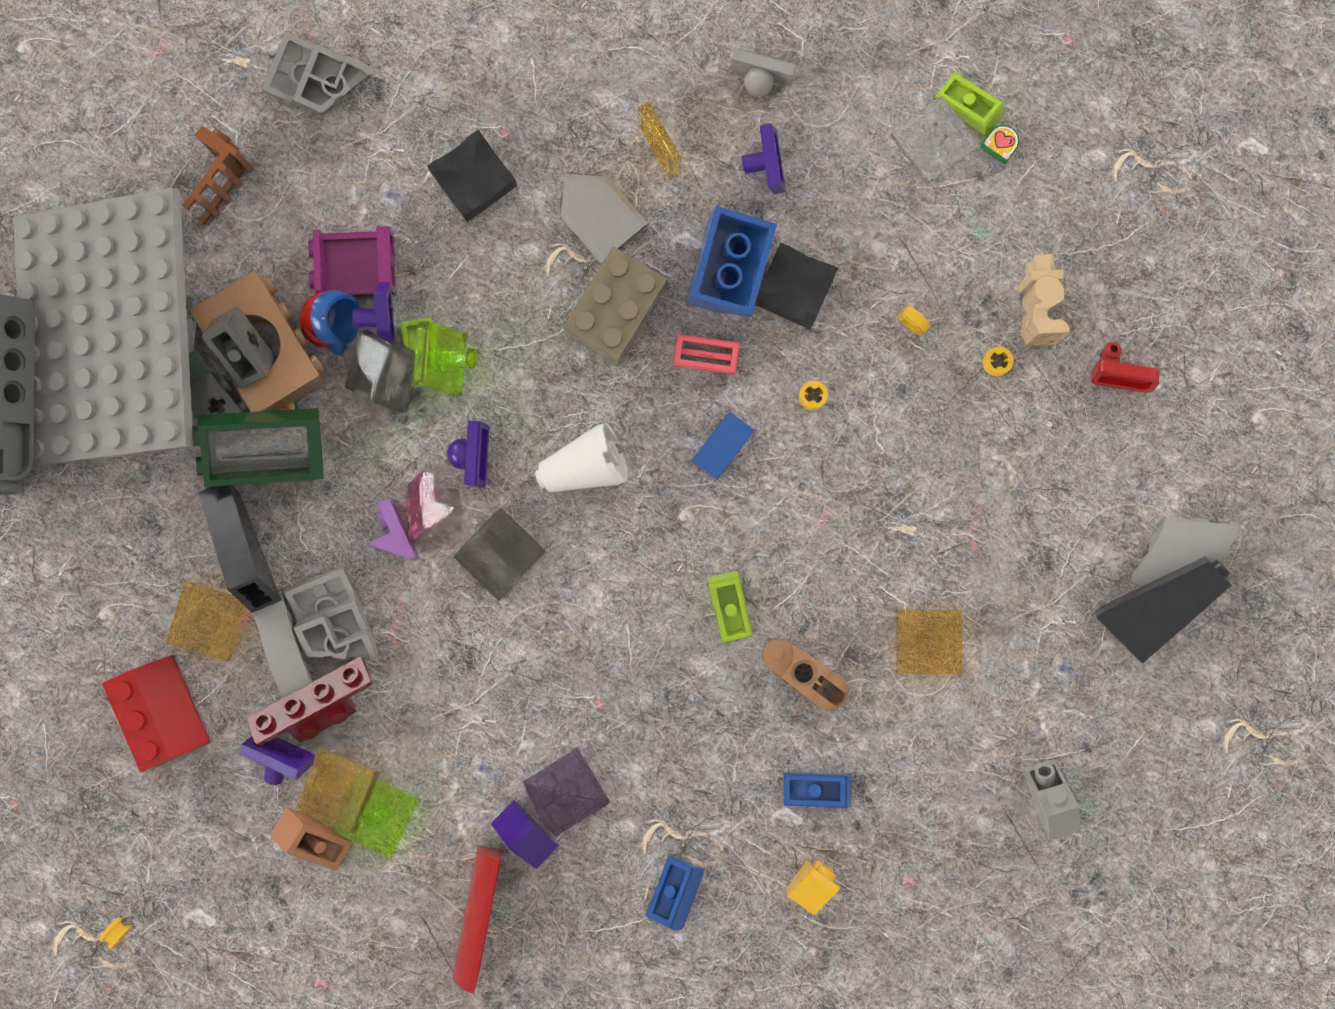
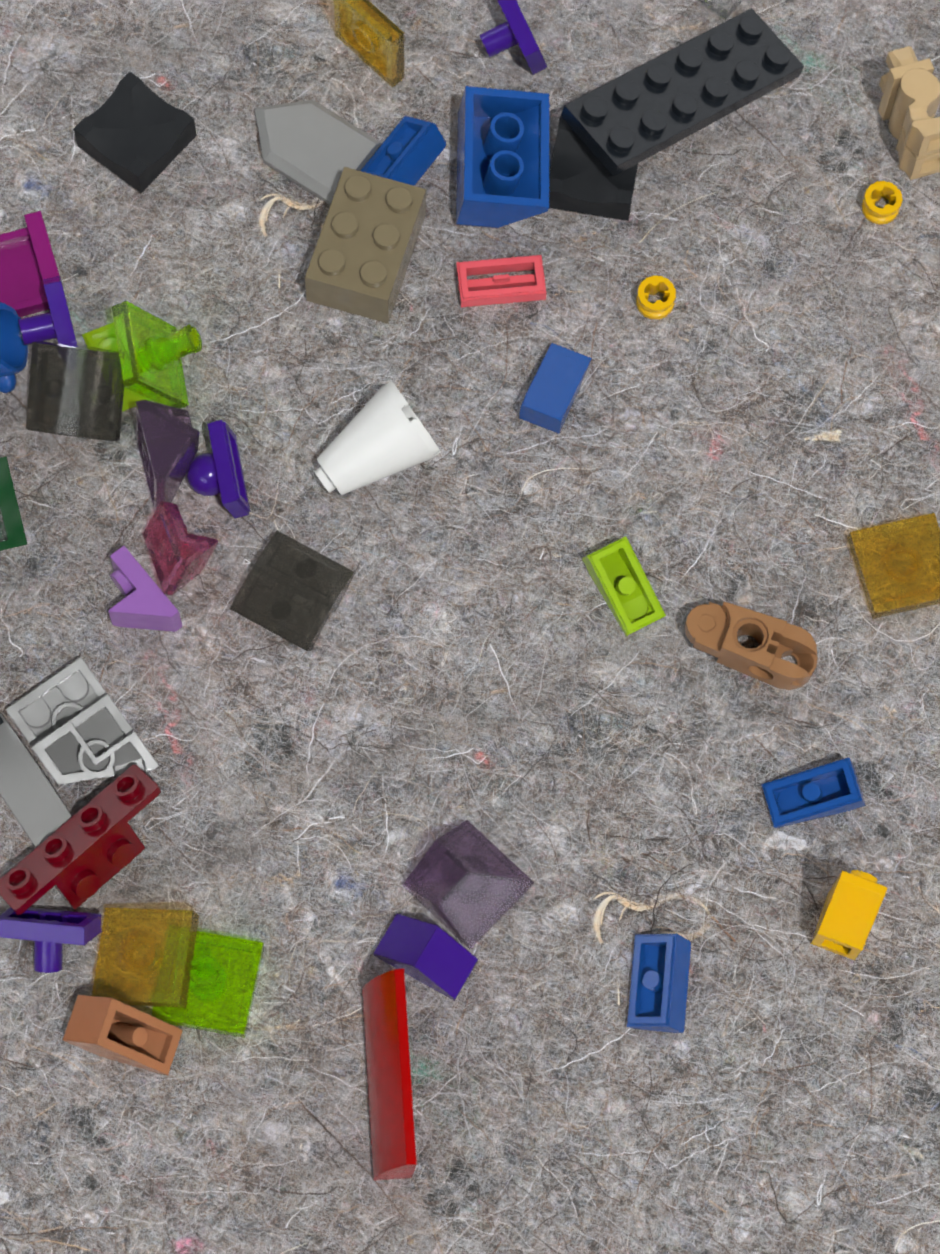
camera: 15 degrees left, 15 degrees down
yellow tile [896,305,931,336] -> none
none -> clear purple slope [136,400,199,518]
none -> blue slope [361,116,446,186]
none -> black plate [561,8,804,177]

